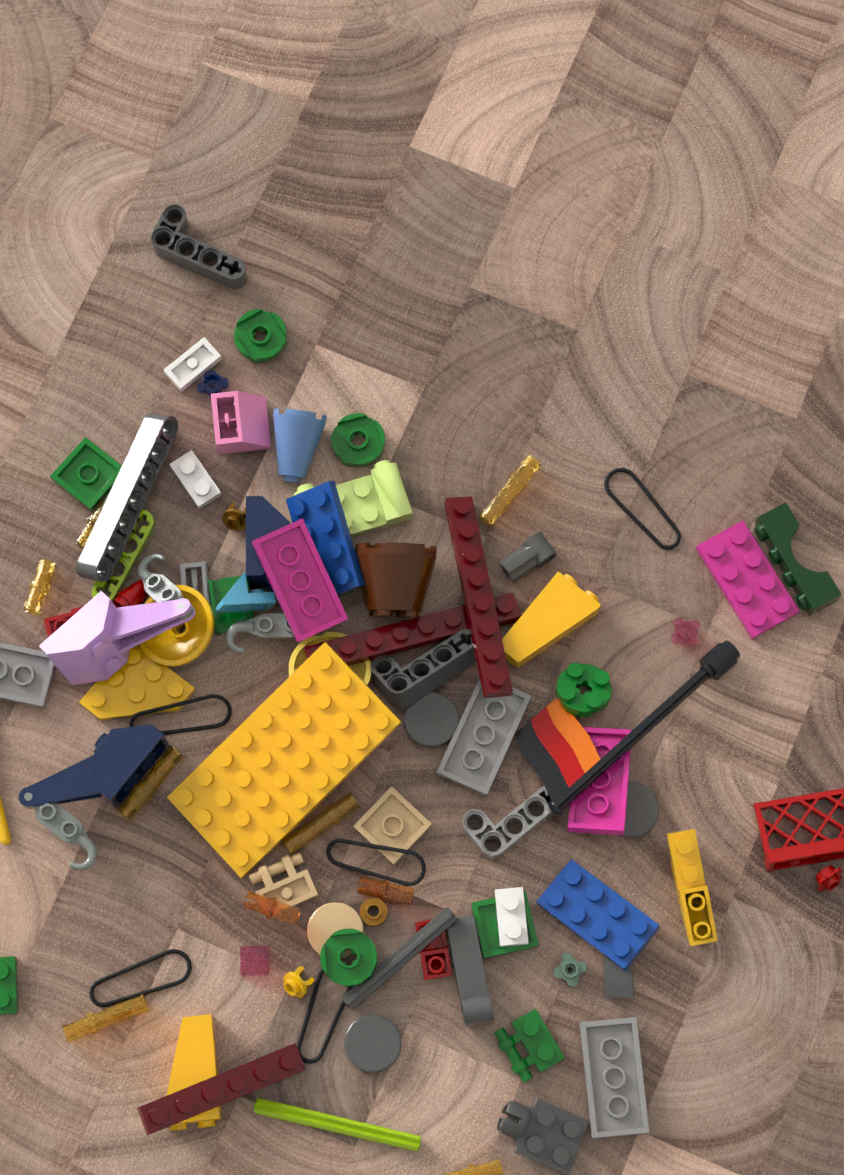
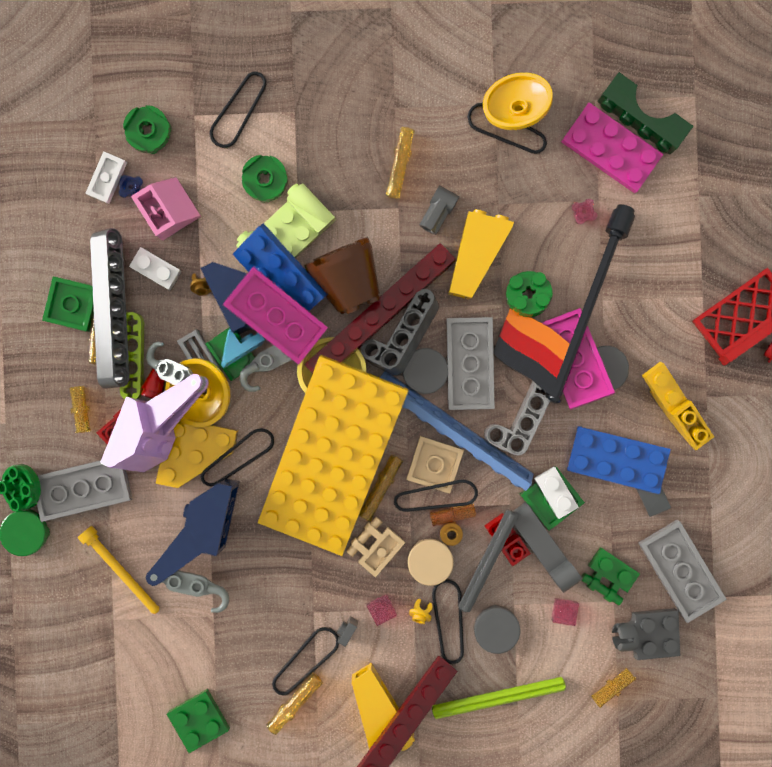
camera: 20 degrees left, 15 degrees up
clear yellow pin [117,745,184,821] -> none
dark grey beam [151,204,247,289] -> none
clear orange axle [244,891,300,925] -> none
medium blue cone [273,409,327,483] -> none
green plate [320,928,377,987] -> none
dark red plate [444,496,513,698] -> none
sand green plate [553,953,587,987] -> none
none -> black piece [210,72,266,148]
none -> dark grey plate [337,616,358,647]
none -> medium blue plate [380,371,534,491]
none -> yellow dish [483,73,553,130]
none -> clear pink plate [551,598,579,626]

